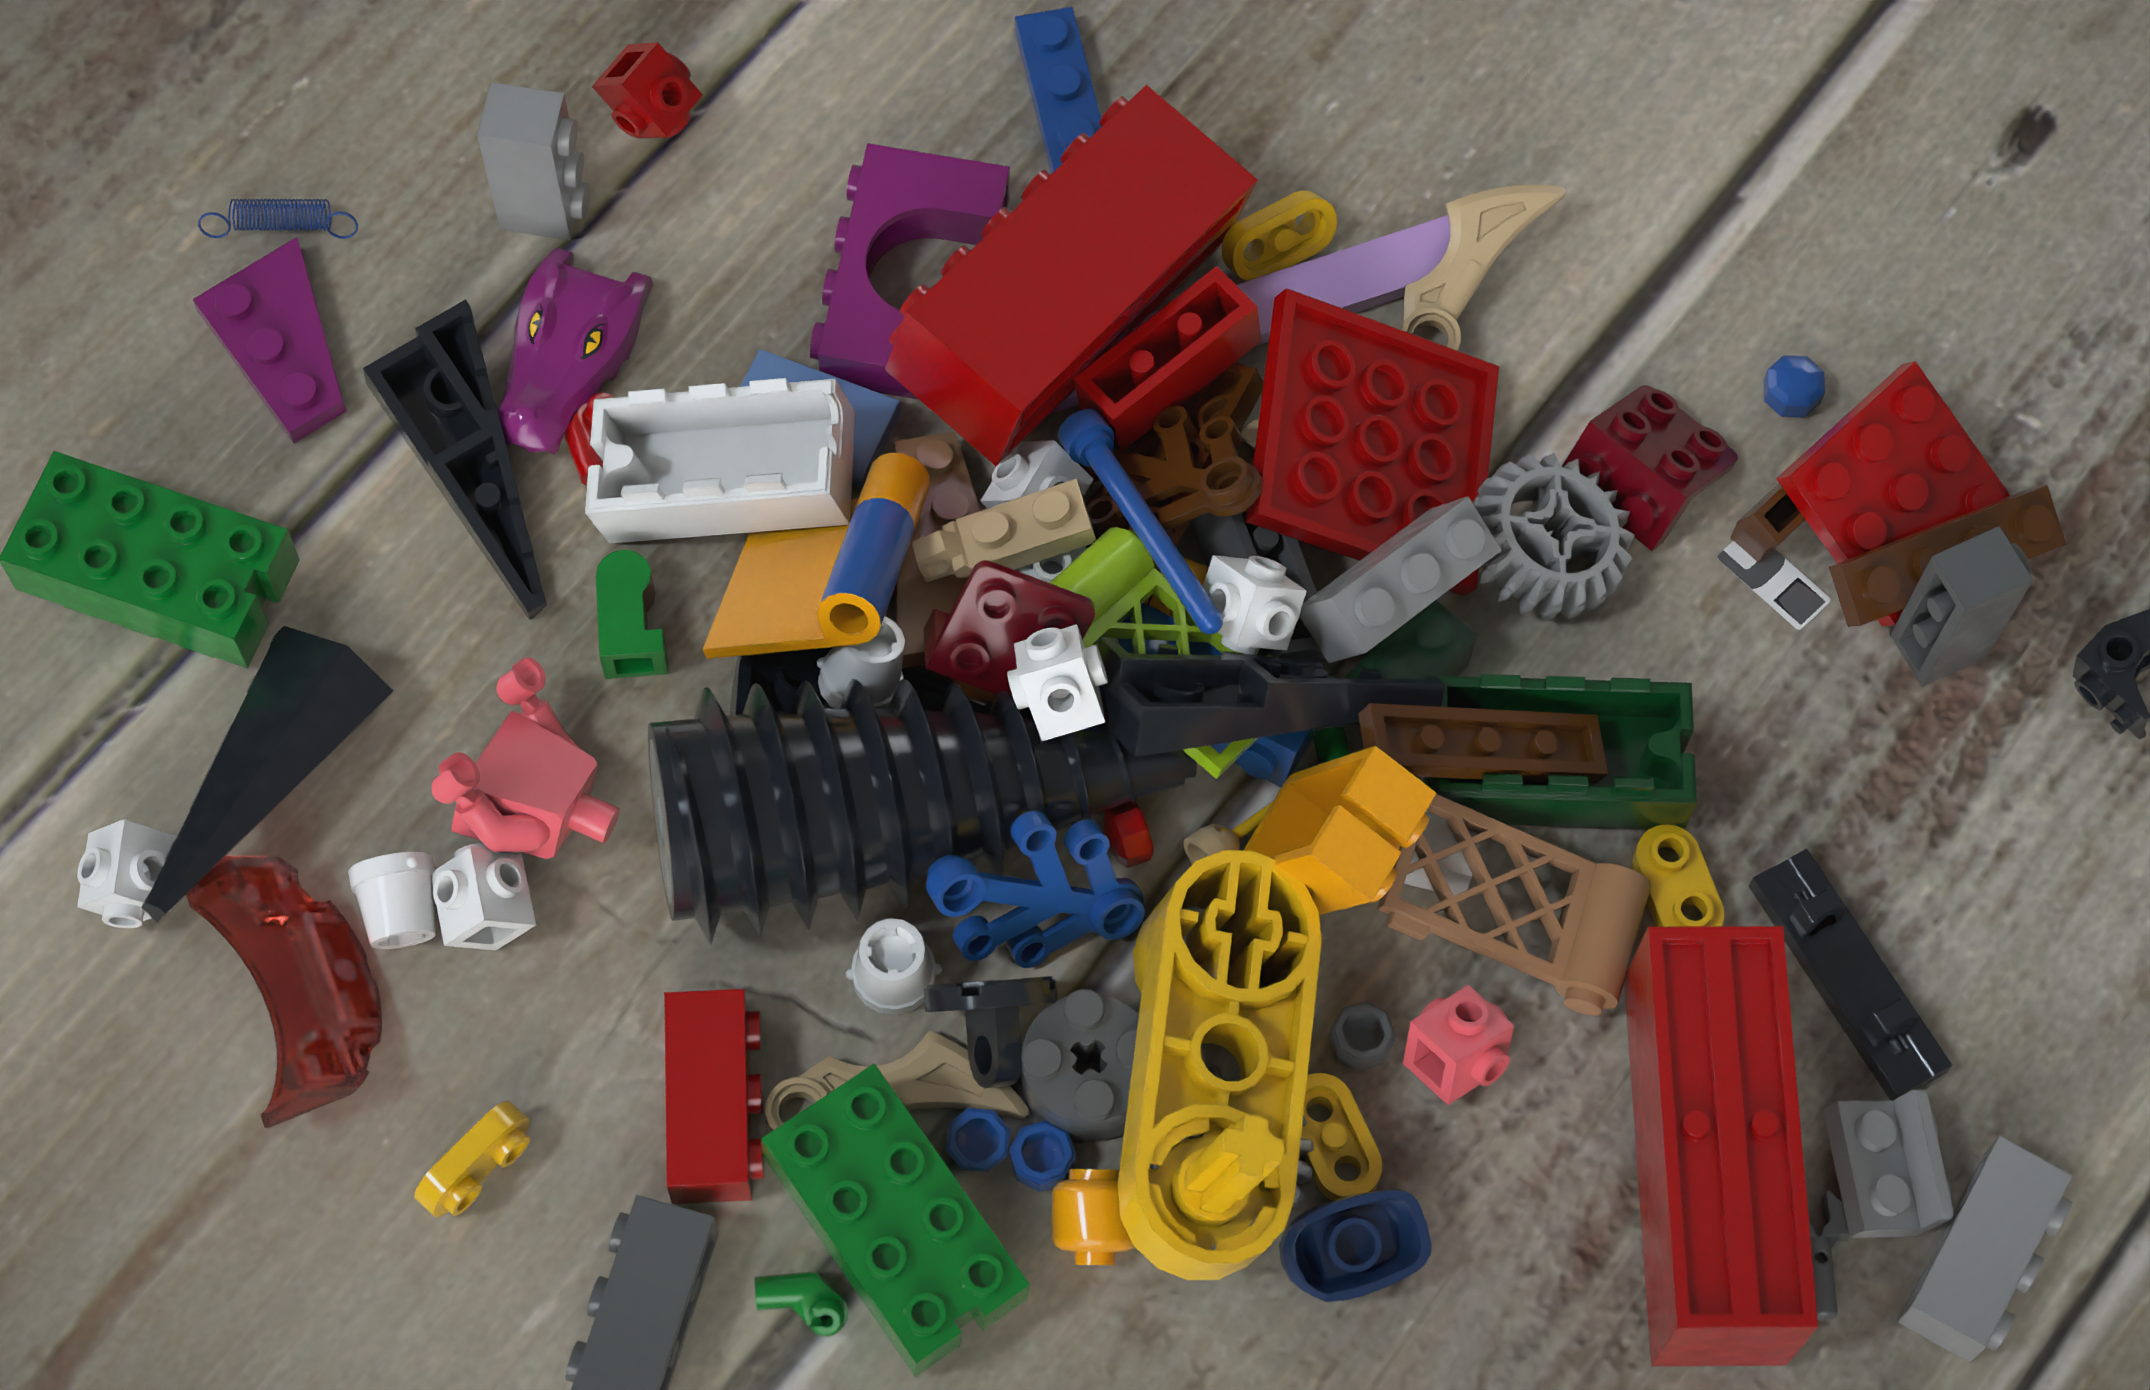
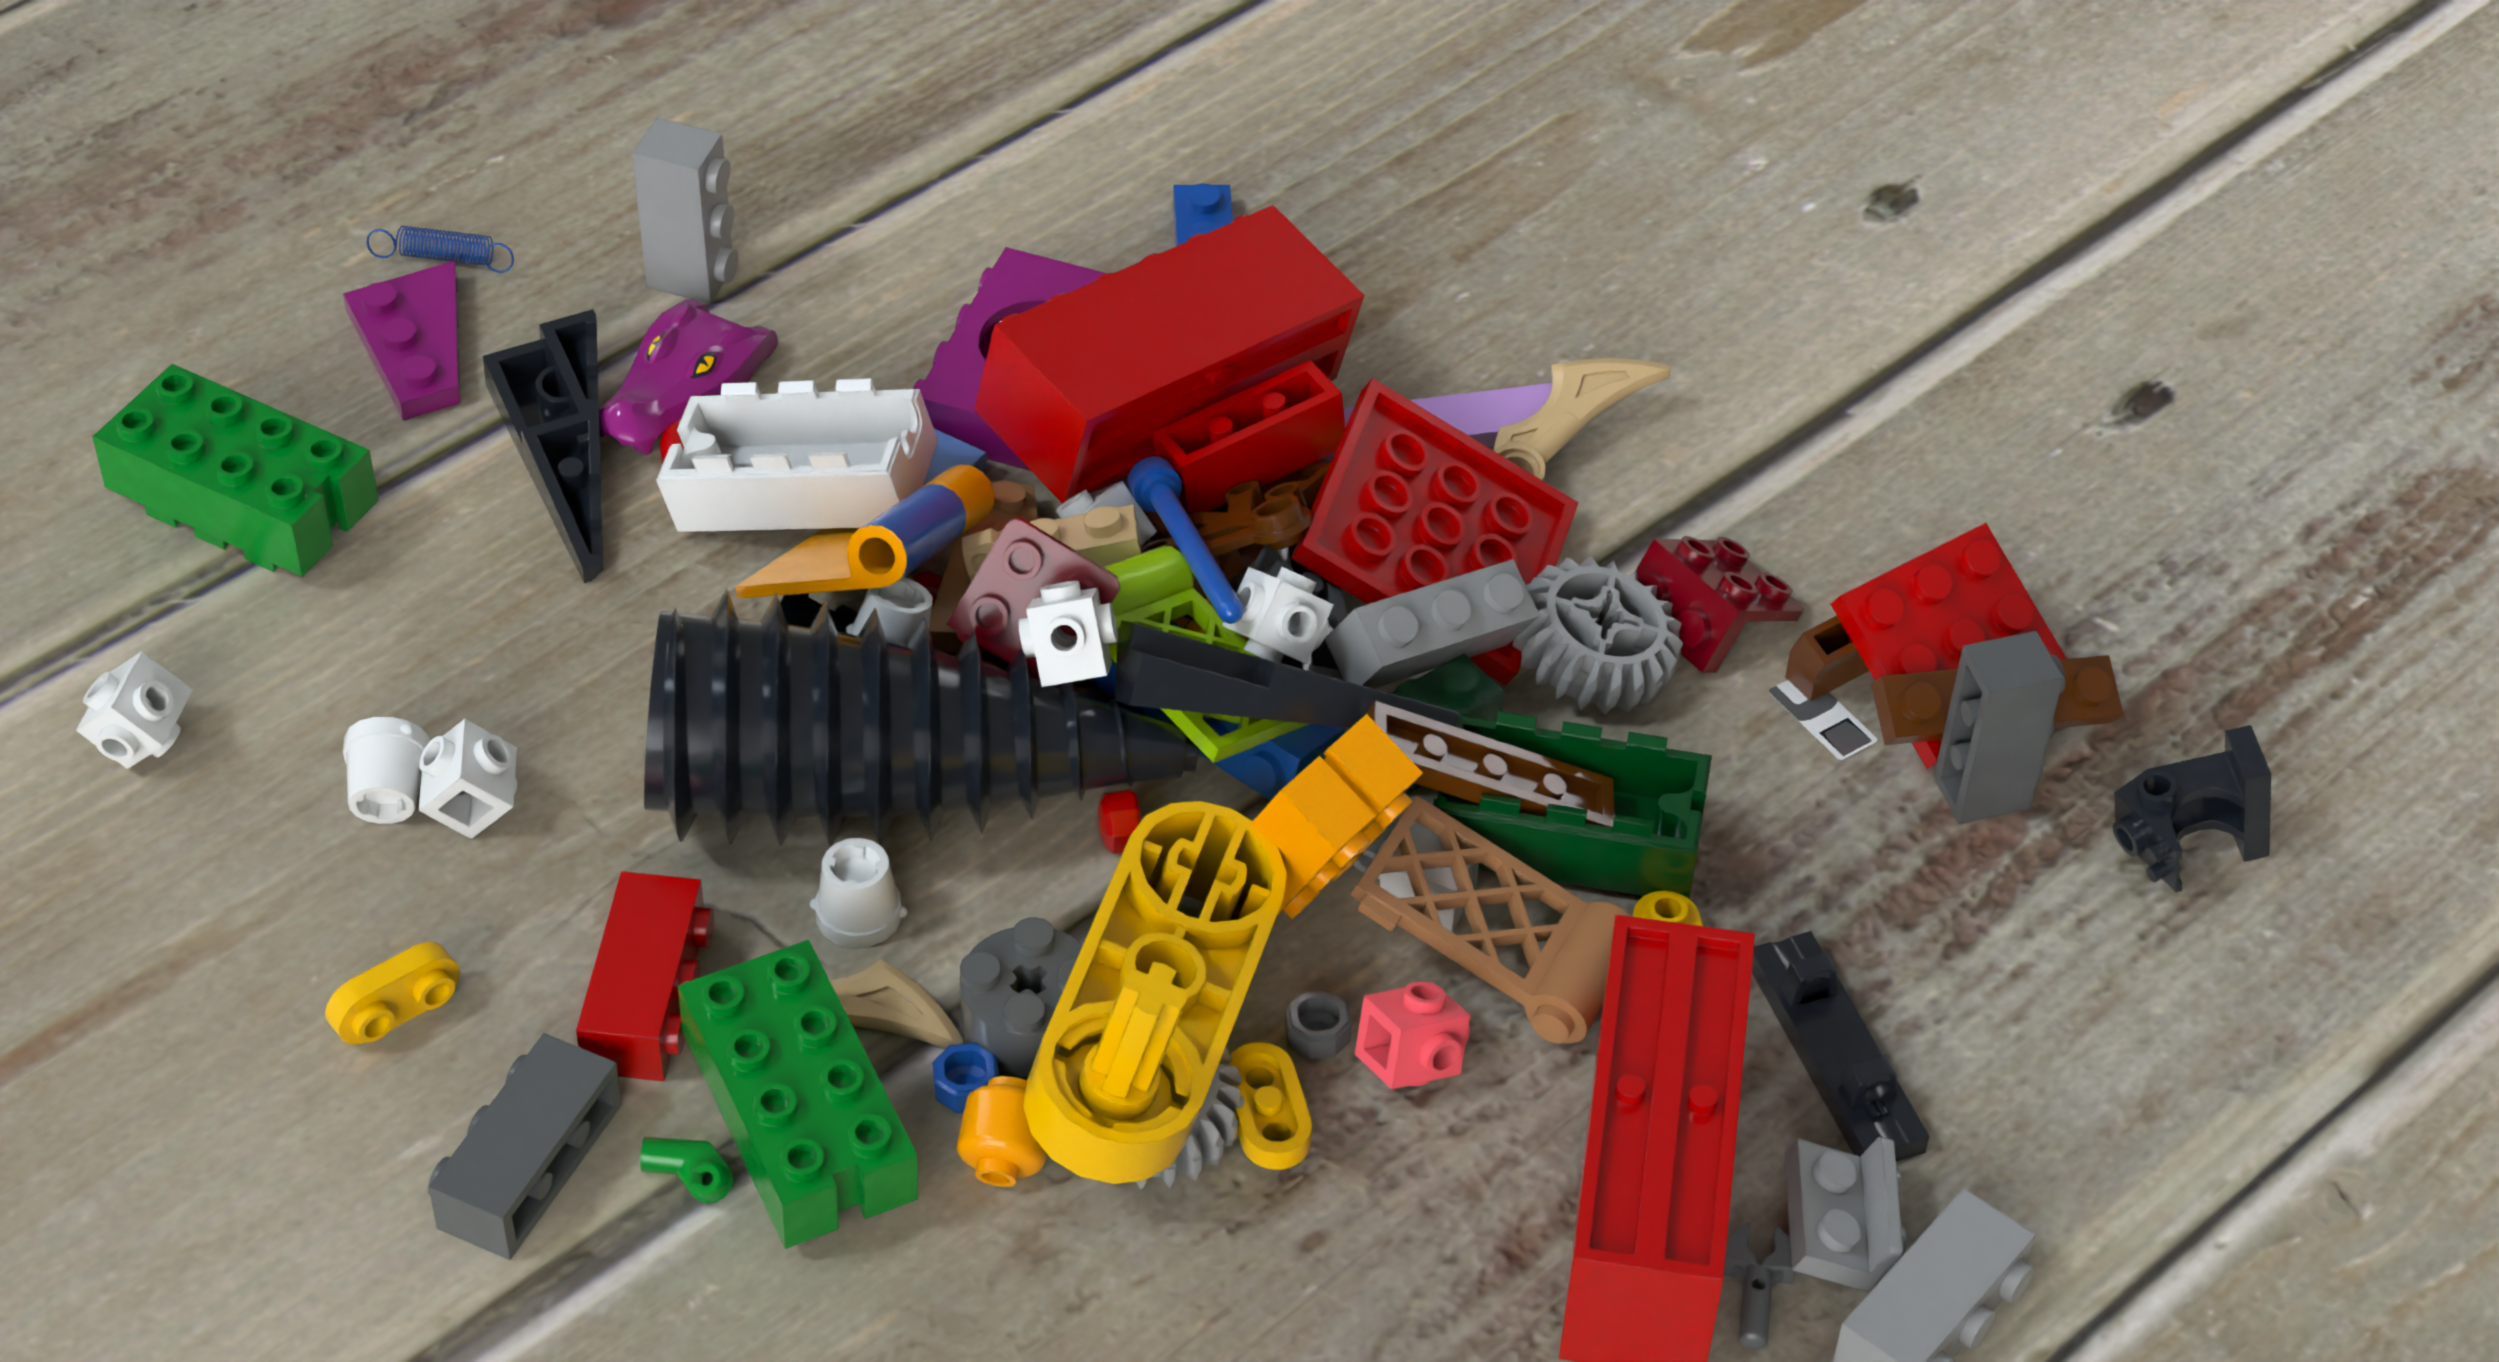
camera: 10 degrees right, 20 degrees down
black wedge [141,626,394,922] -> none
clear red windscreen [186,856,382,1128] -> none
coral torso [431,657,620,859] -> none
red brick [592,42,703,138] -> none
green leg [595,550,668,679] -> none
black tile [924,976,1058,1088] -> none
blue plant [926,810,1145,968] -> none
blue tile [946,1108,1010,1172] -> none
yellow plate [1221,190,1337,281] -> none
dark blue piece [1279,1189,1432,1302] -> none
blue tile [1763,355,1825,418] -> none

